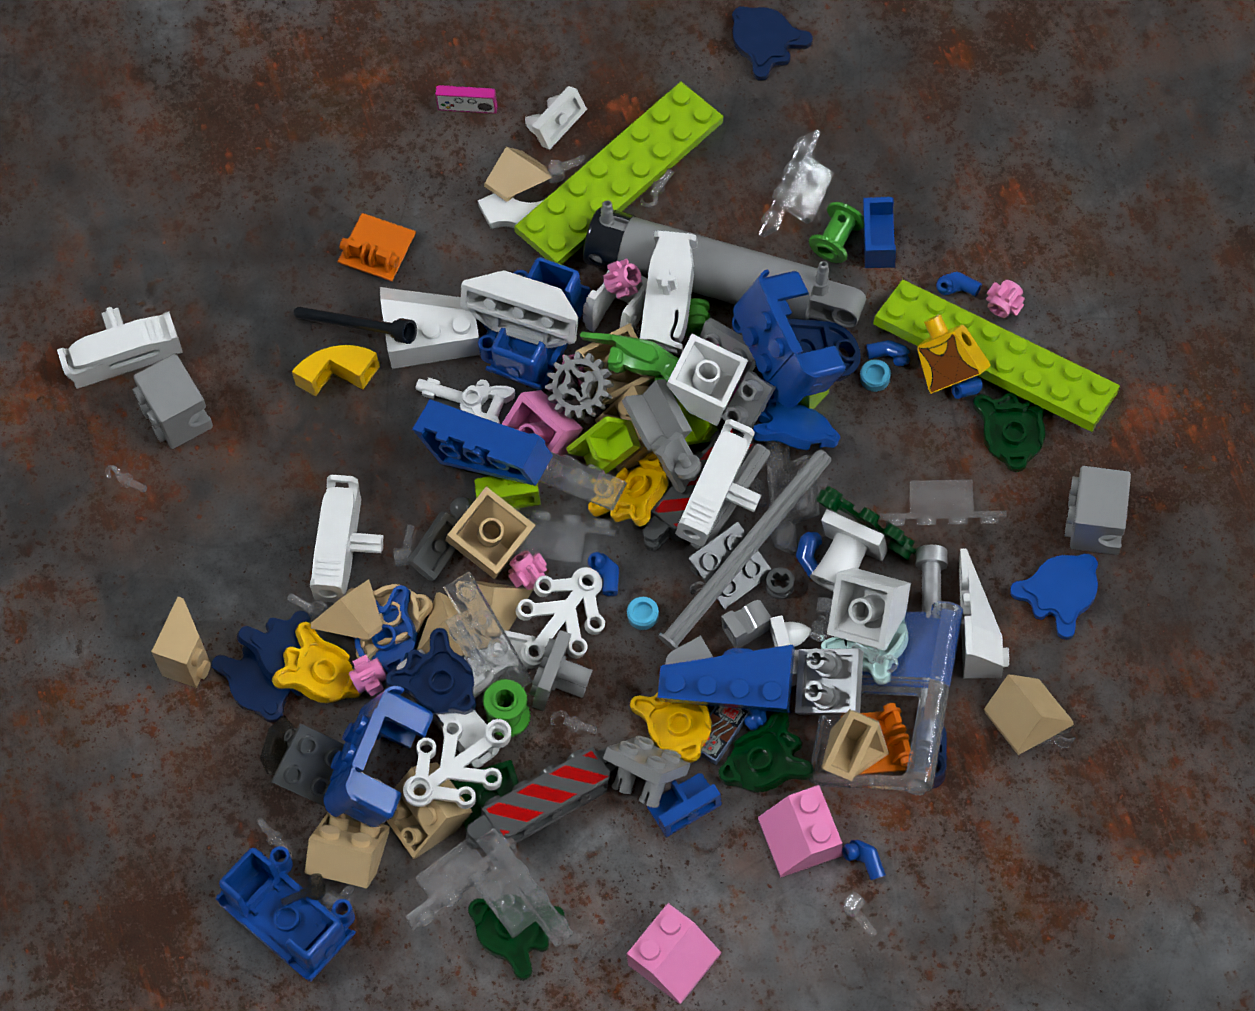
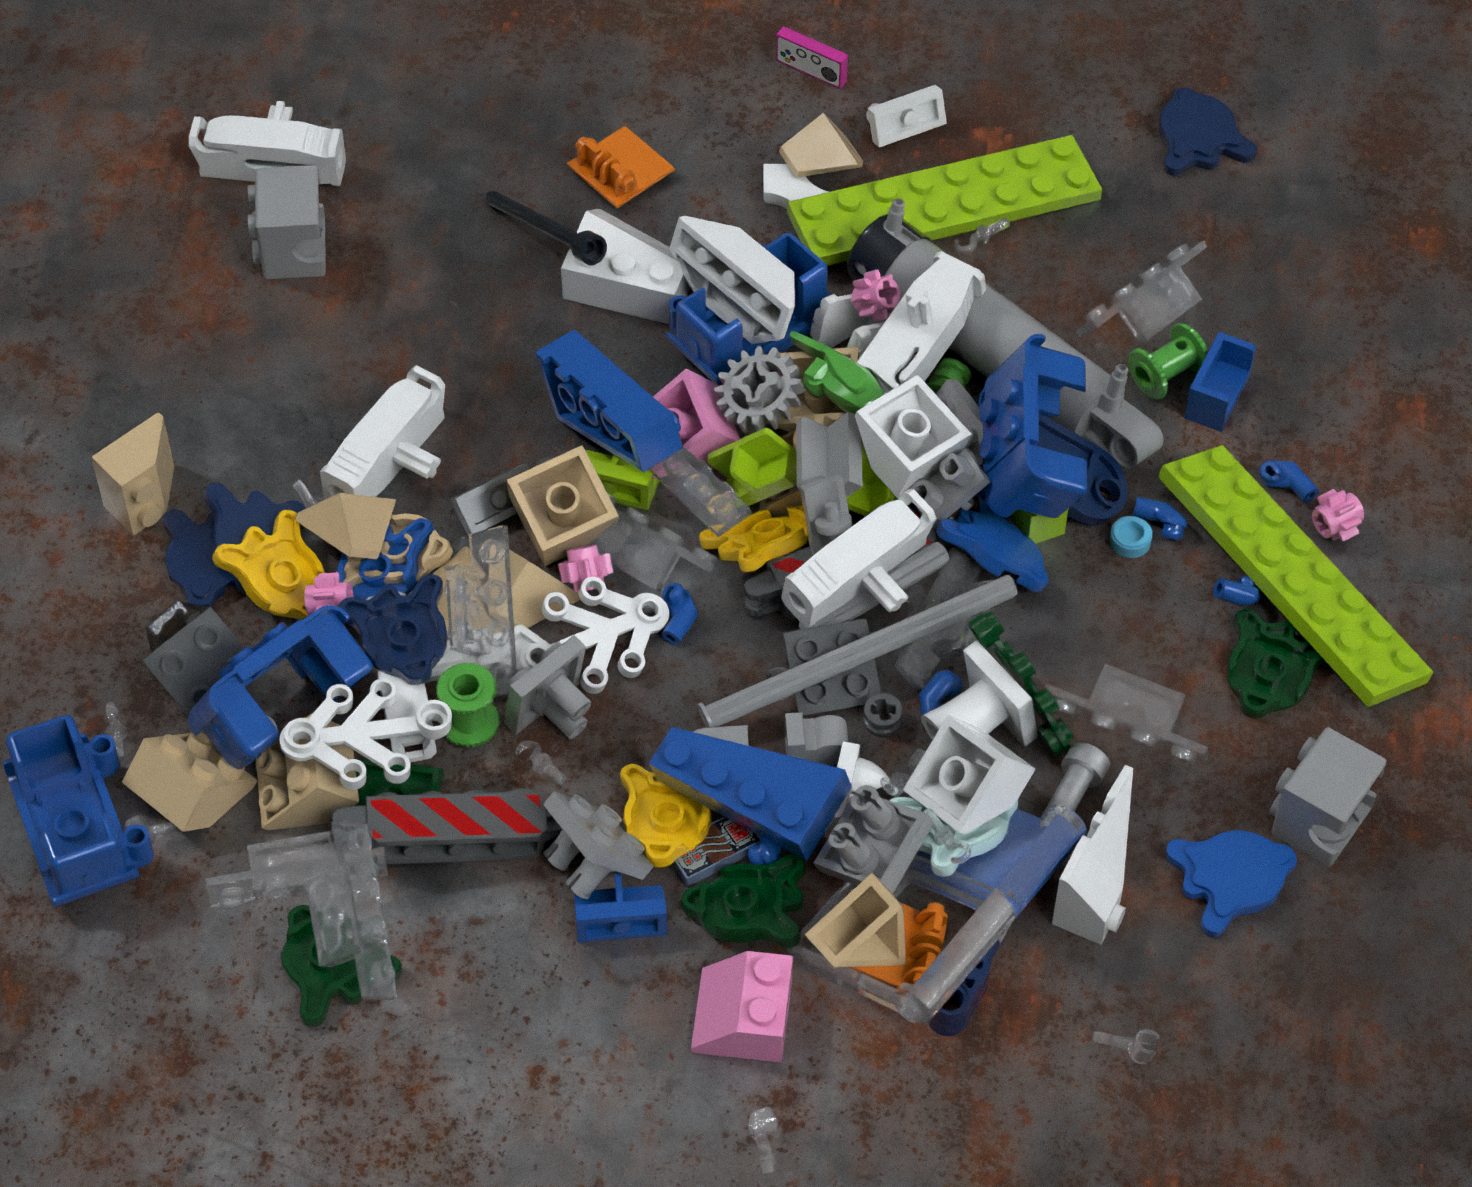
camera: 20 degrees right, 10 degrees down
clear hand [105,465,147,493] -> none
clear smoke hand [281,873,326,906] -> none
yellow brick [292,345,380,396] -> none
clear hand [393,525,414,567] -> none
white piece [416,378,515,424] -> none
clear hand [548,155,586,183] -> none
medium azure tile [627,597,659,630] -> none
bright pink slope [627,903,721,1005] -> none
blue arm [842,840,886,880] -> none
torso [917,314,991,394] -> none
tan slope [984,674,1074,755] -> none

